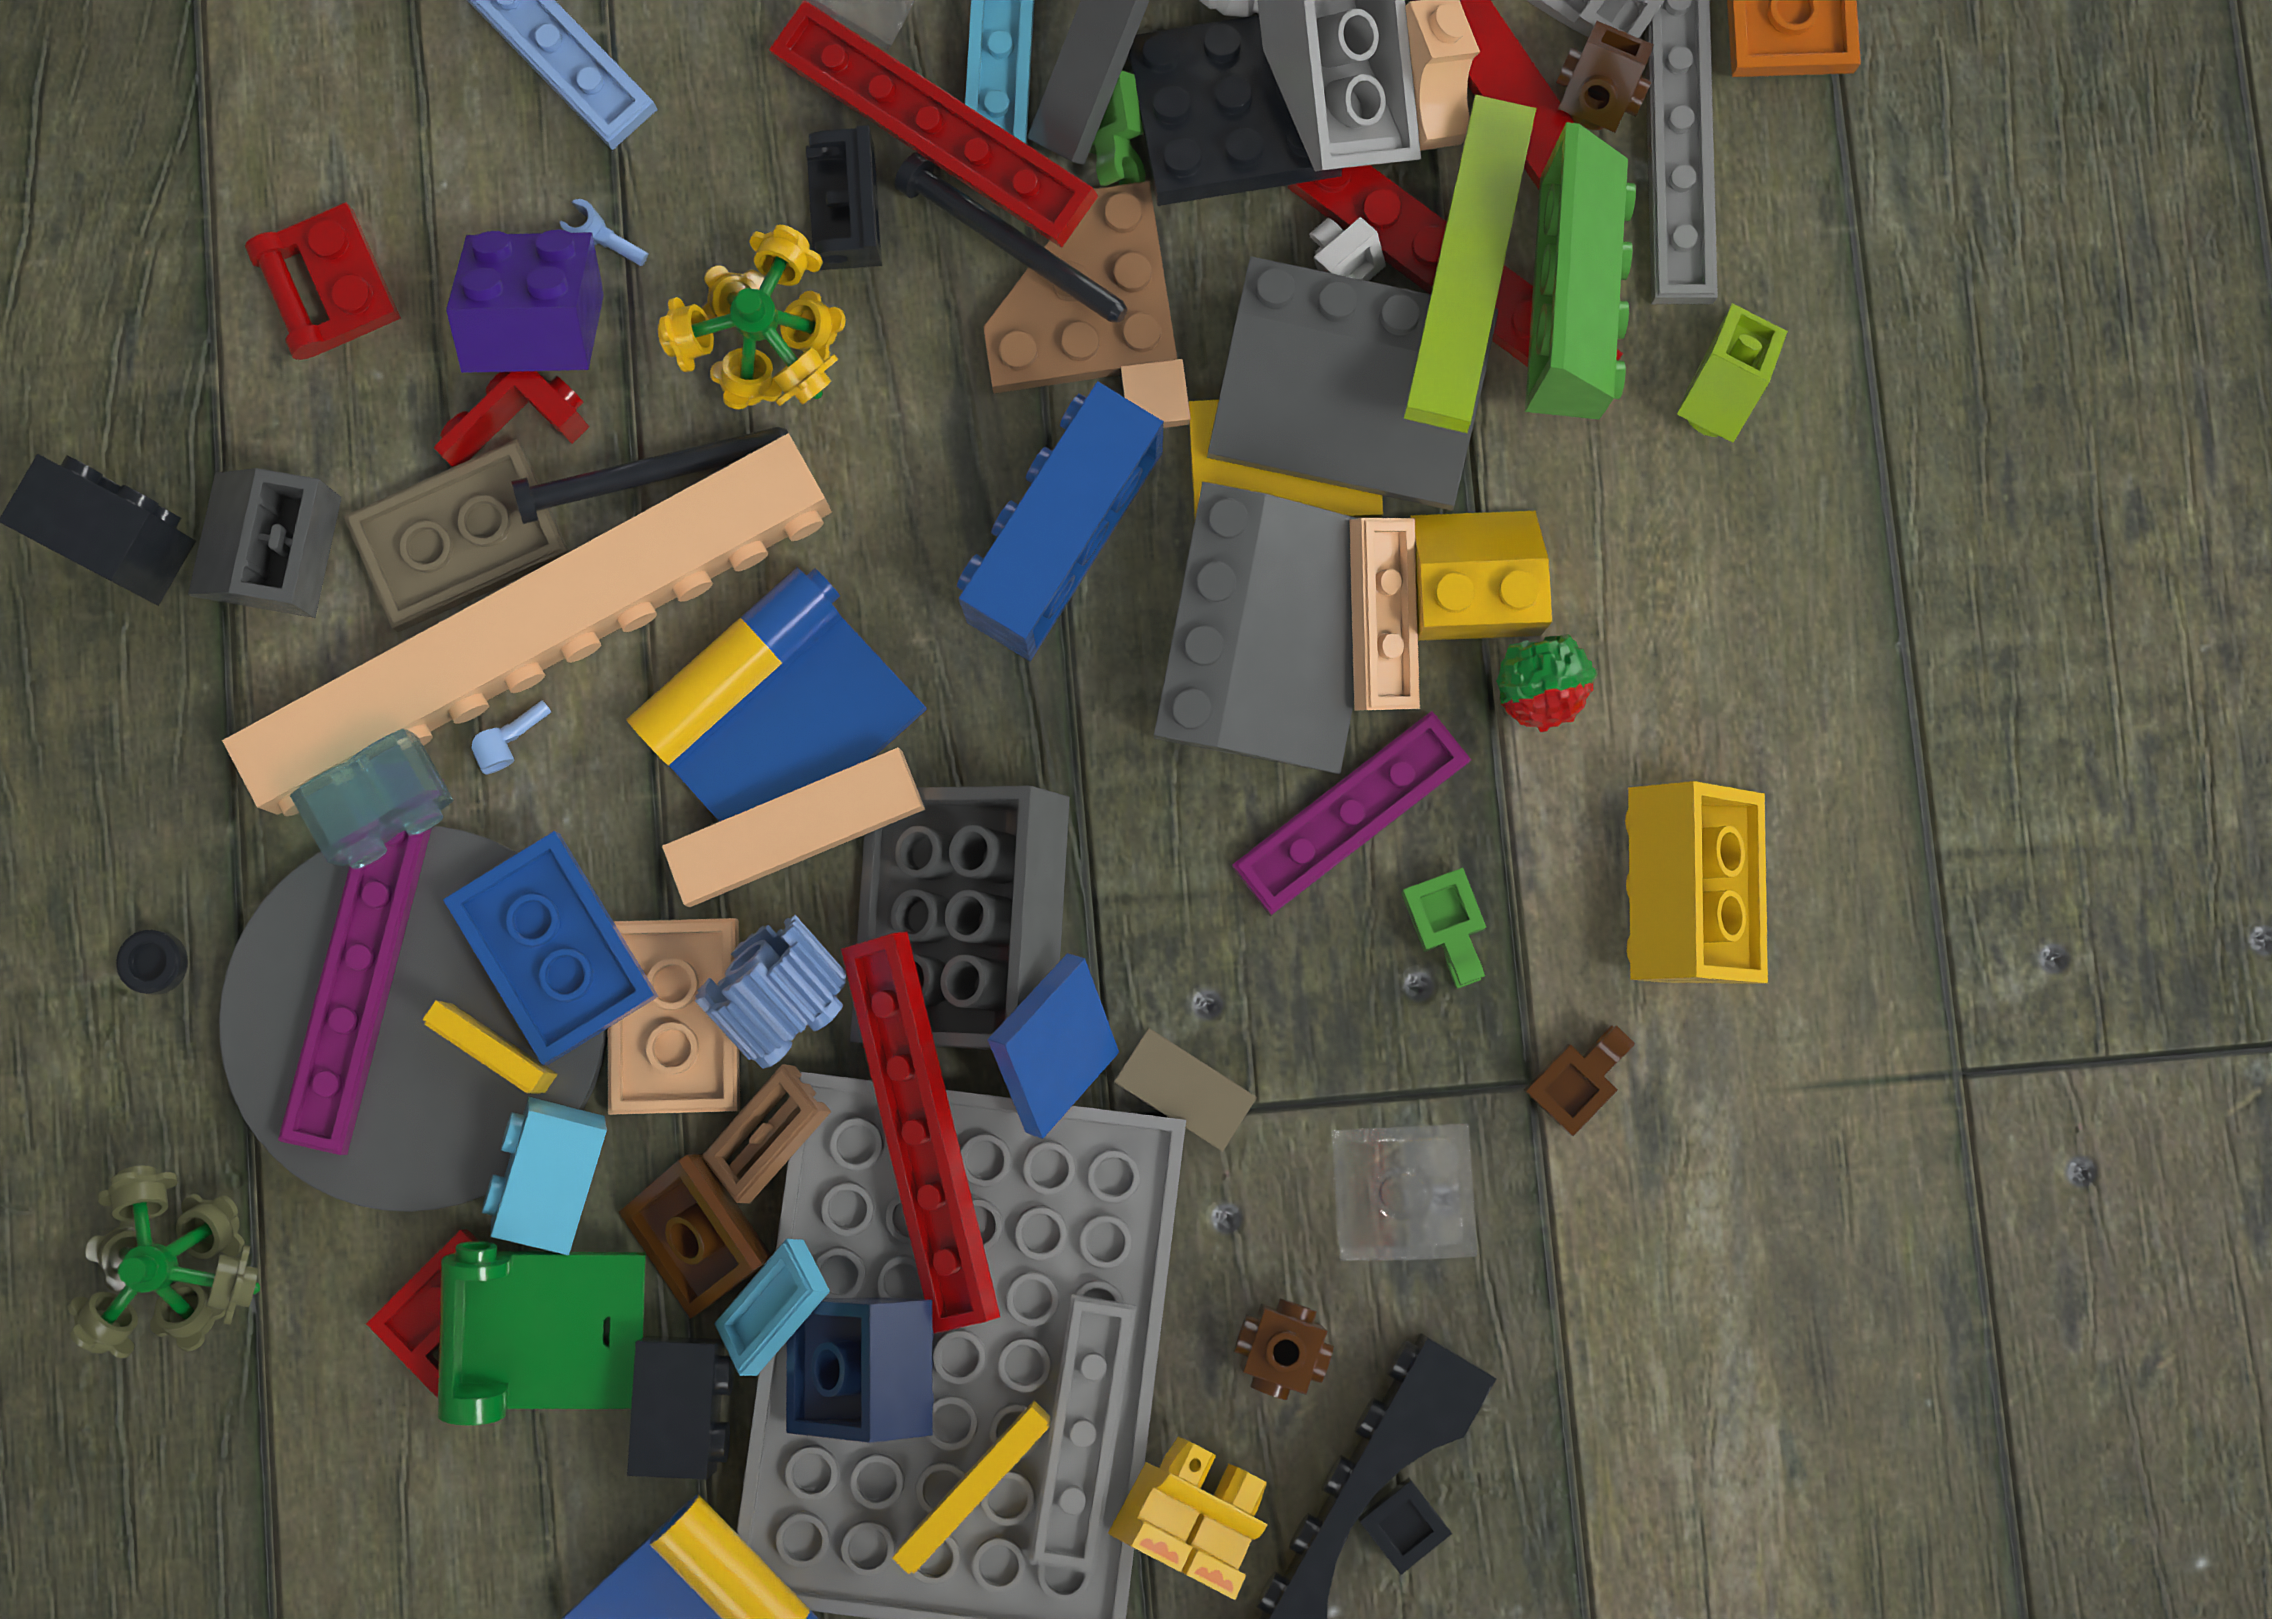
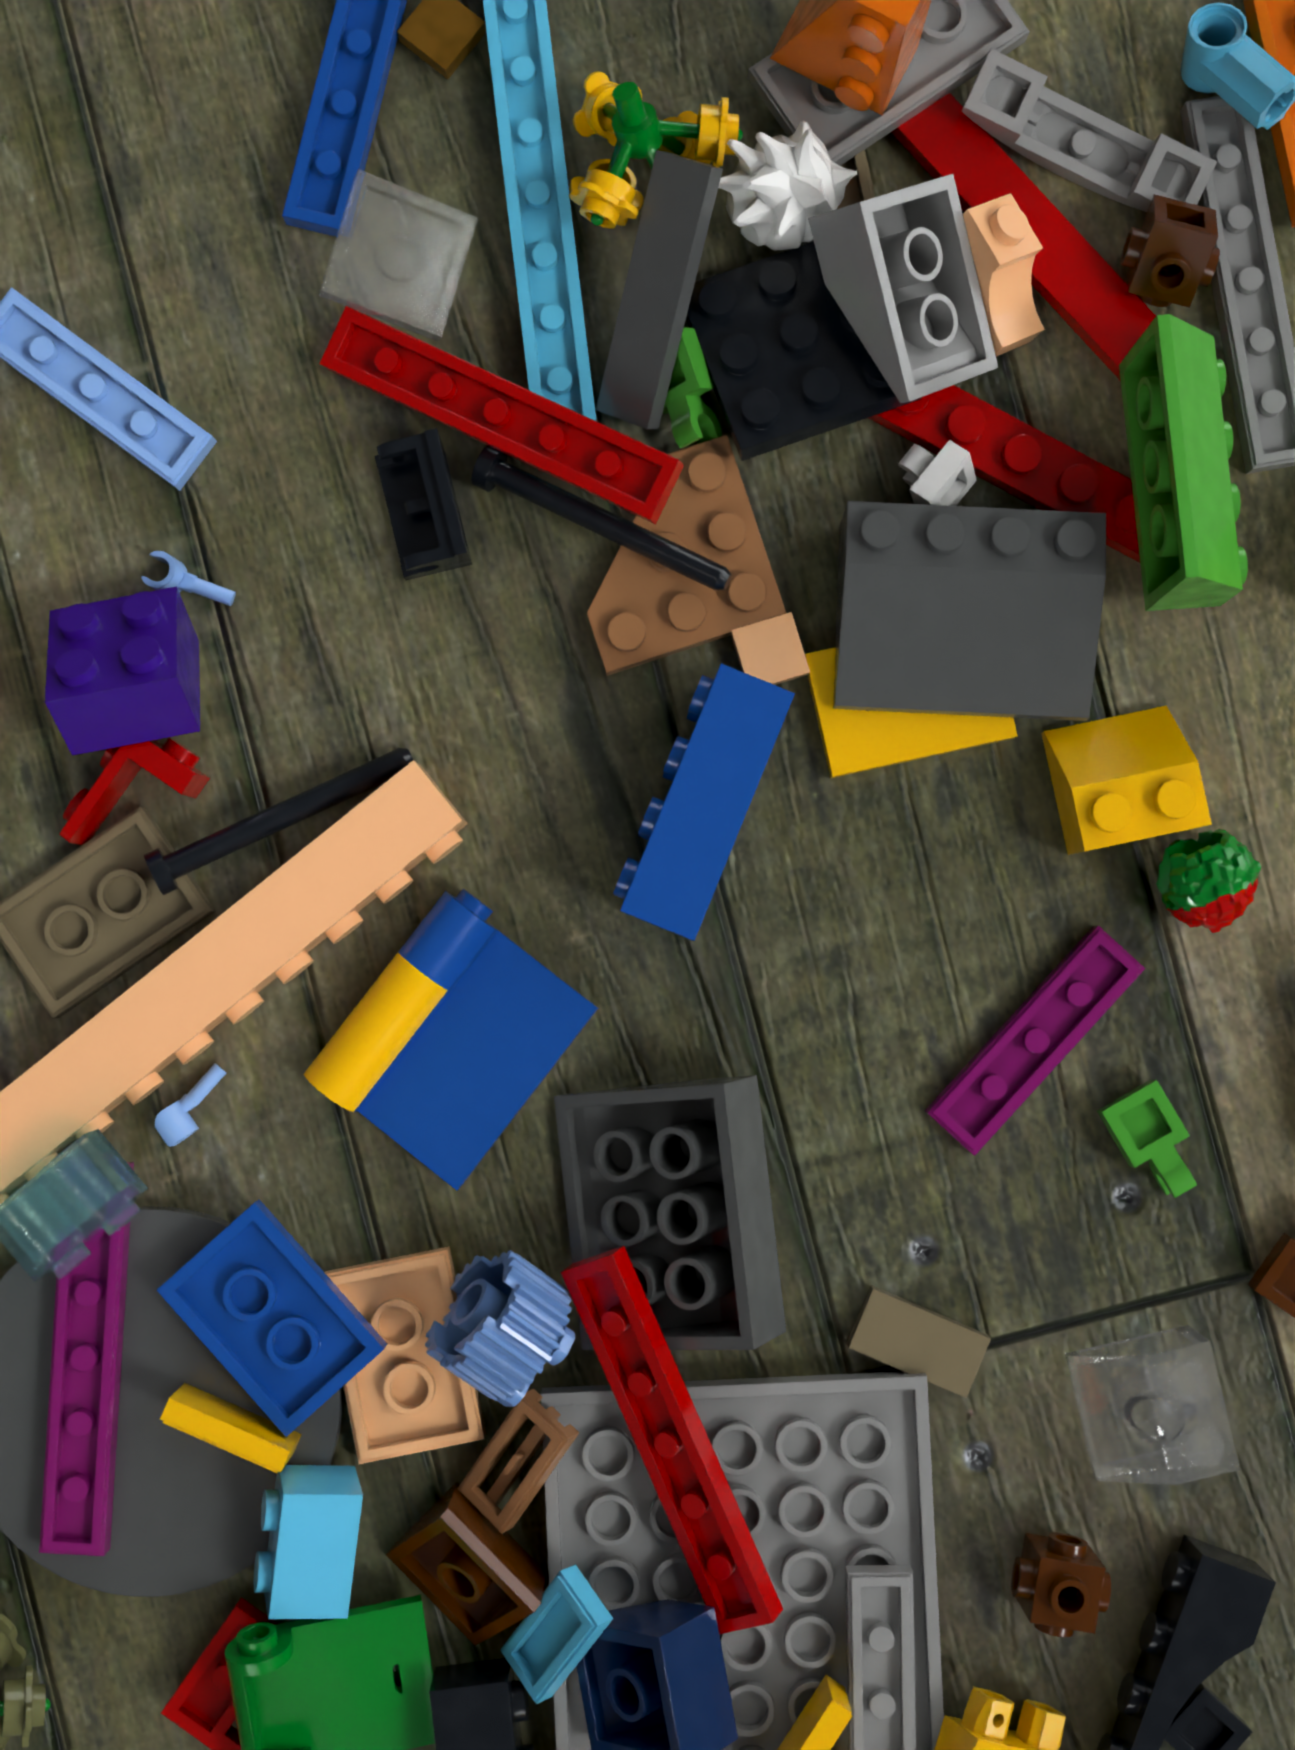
camera: 15 degrees left, 5 degrees up
yellow plant [658,224,846,409] -> none
light nougat tile [662,748,925,907] -> none
blue tile [988,953,1119,1139] -> none
dark grey slope [1154,482,1357,774] -> none
light nougat tile [1349,518,1420,711] -> none
lime tile [1404,95,1536,433] -> none

